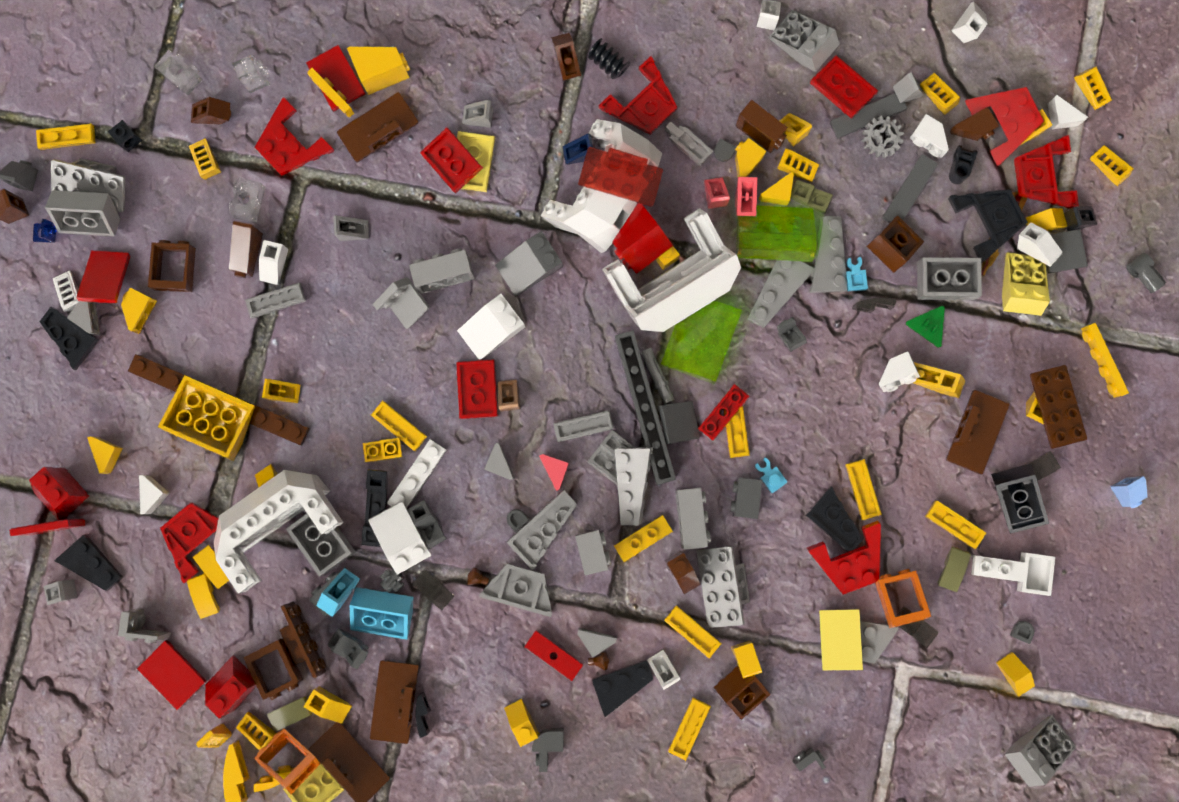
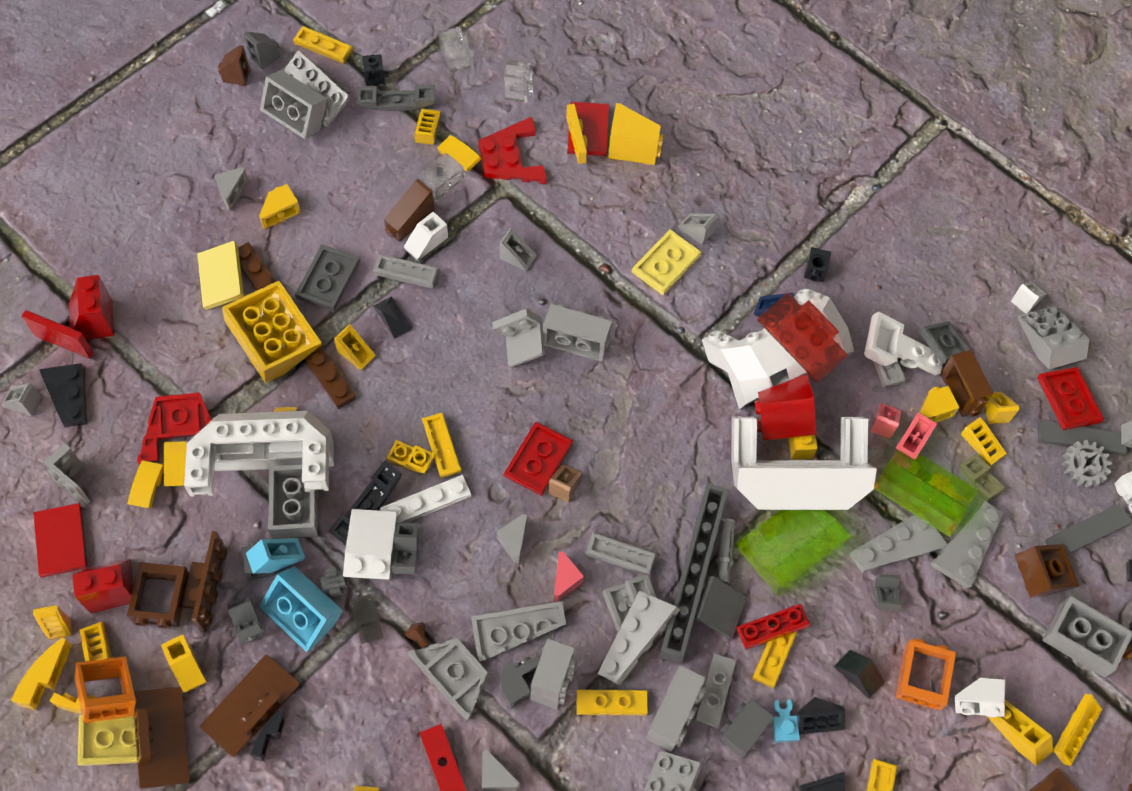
camera: 20 degrees right, 20 degrees down
clear blue bracket [33,219,57,243] -> none
black wing [39,307,99,370] -> none
white slope [52,271,79,313] -> none
red tile [76,250,131,303] -> none
yellow slope [87,436,123,474] -> none
white slope [139,475,170,514] -> none
reddish brown window [148,240,196,292] -> none
reddish brown slope [191,97,231,125] -> none
olive slope [267,696,313,732] -> none
reddish brown bracket [337,92,419,163] -> none
red tile [420,127,483,194] -> none
white slope [457,294,525,360] -> none
slope [495,231,563,297] -> none
dark grey tile [507,509,530,533] -> none
reddish brown slope [551,33,581,81] -> none
black piece [588,38,630,79] -> none
red wing [598,56,677,135] -> none
reddish brown slope [665,551,701,594] -> none
dark grey tile [714,138,736,162] -> none
yellow slope [759,172,794,206] -> none
medium azure plate [846,257,868,292] -> none
clear smoke slope [852,298,896,313] -> none
green piece [906,306,945,348] -> none
none -> light yellow tile [198,241,244,310]
none -> dark grey plate [295,244,360,311]
none -> dark grey slope [357,85,435,111]
none -> black slope [373,296,412,339]
none -> yellow slope [437,135,481,172]
none -> dark grey brick [500,656,539,709]
none -> light grey plate [695,654,736,729]
none -> black slope [798,697,845,735]
none -> black brick [803,247,831,282]
none -> black slope [834,650,885,699]
none -> white plate [864,312,942,376]
none -> orange window [895,639,956,711]
none -> dark grey tile [919,321,970,365]
none -> yellow plate [1053,693,1103,766]

